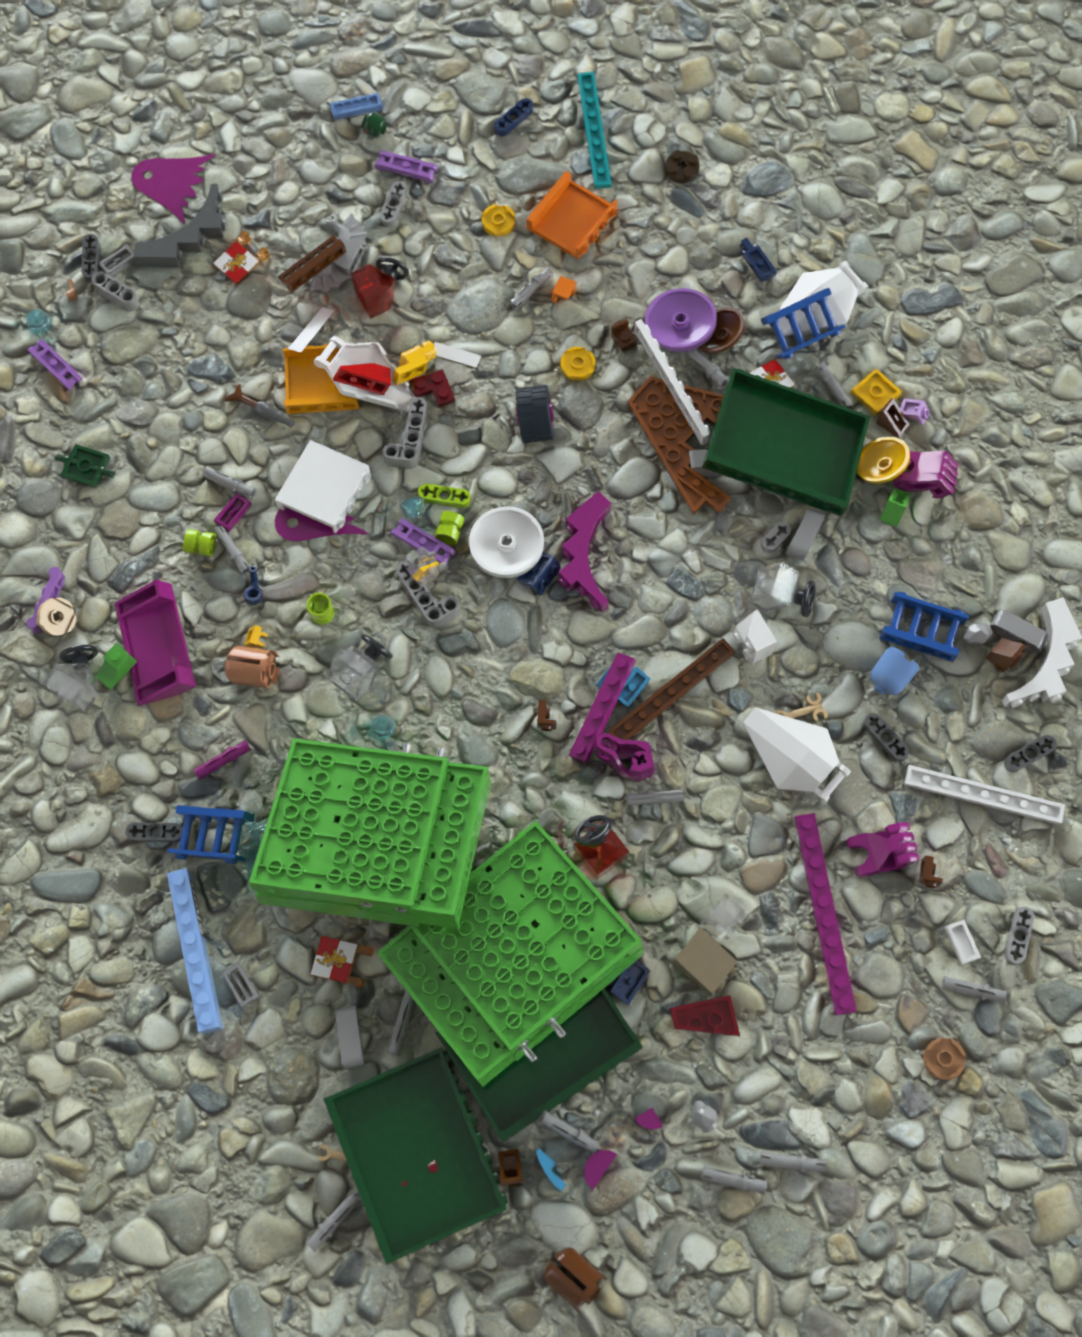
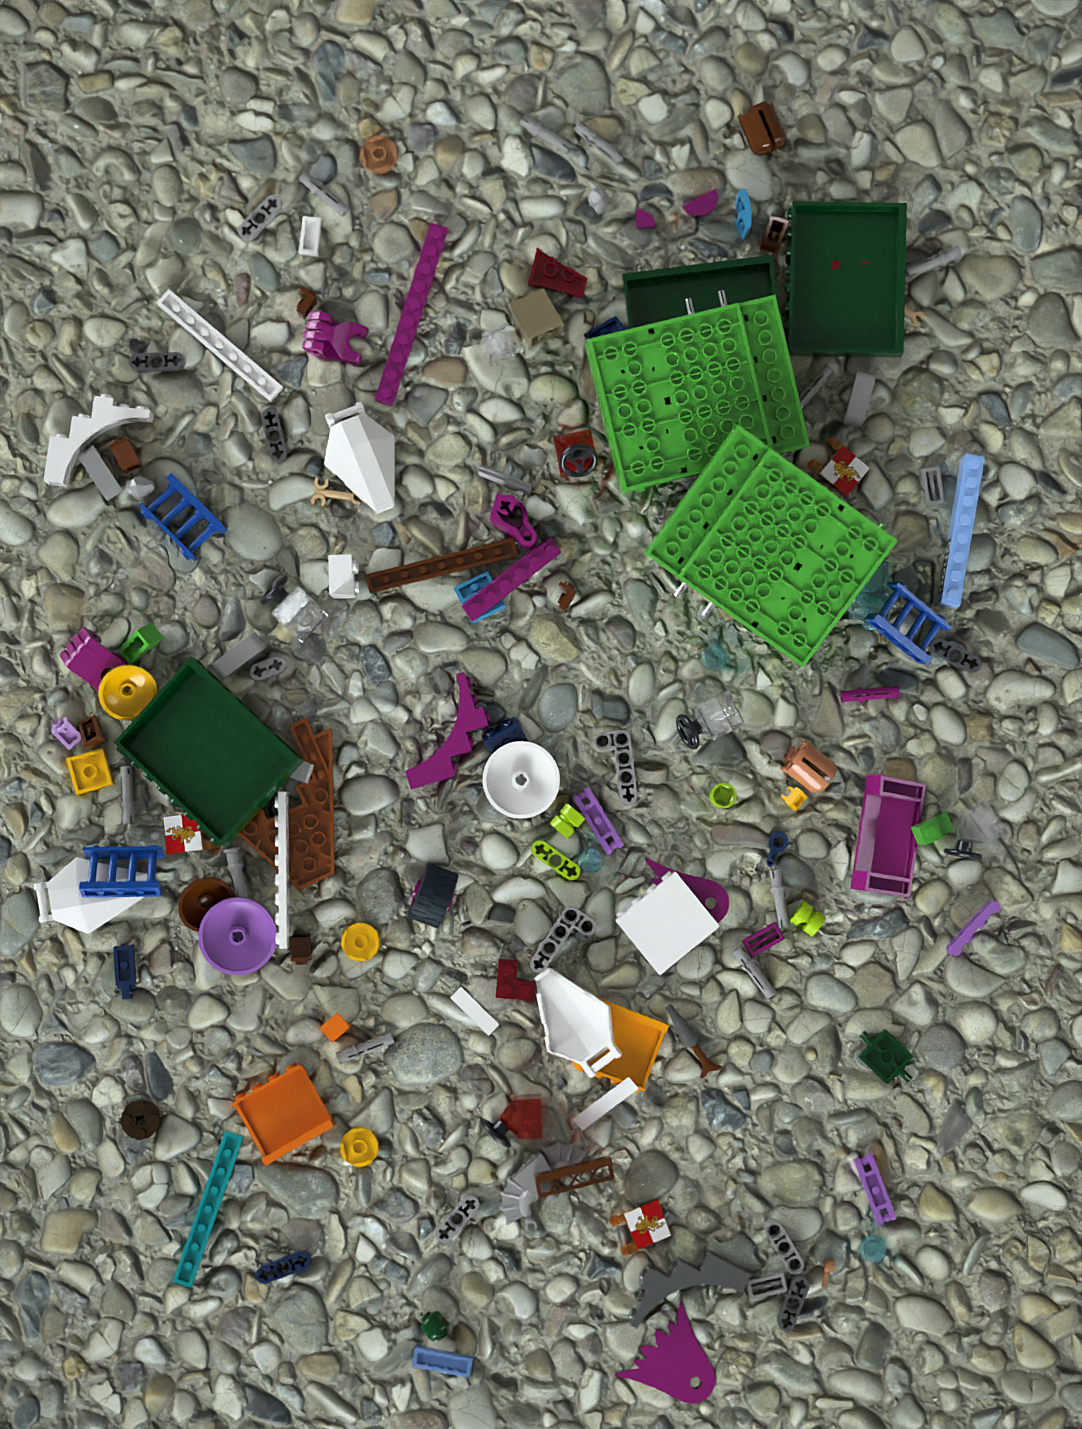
camera: 160 degrees left, 15 degrees up
tan plate [36,598,76,636] -> none
red slope [333,363,391,396] -> none
medium lavender plate [375,151,438,184] -> none
yellow plate [392,340,437,386] -> none
clear hips [404,546,449,586] -> none
light grey pin [539,1110,599,1154] -> none
medium blue cylinder [870,646,920,695] -> none

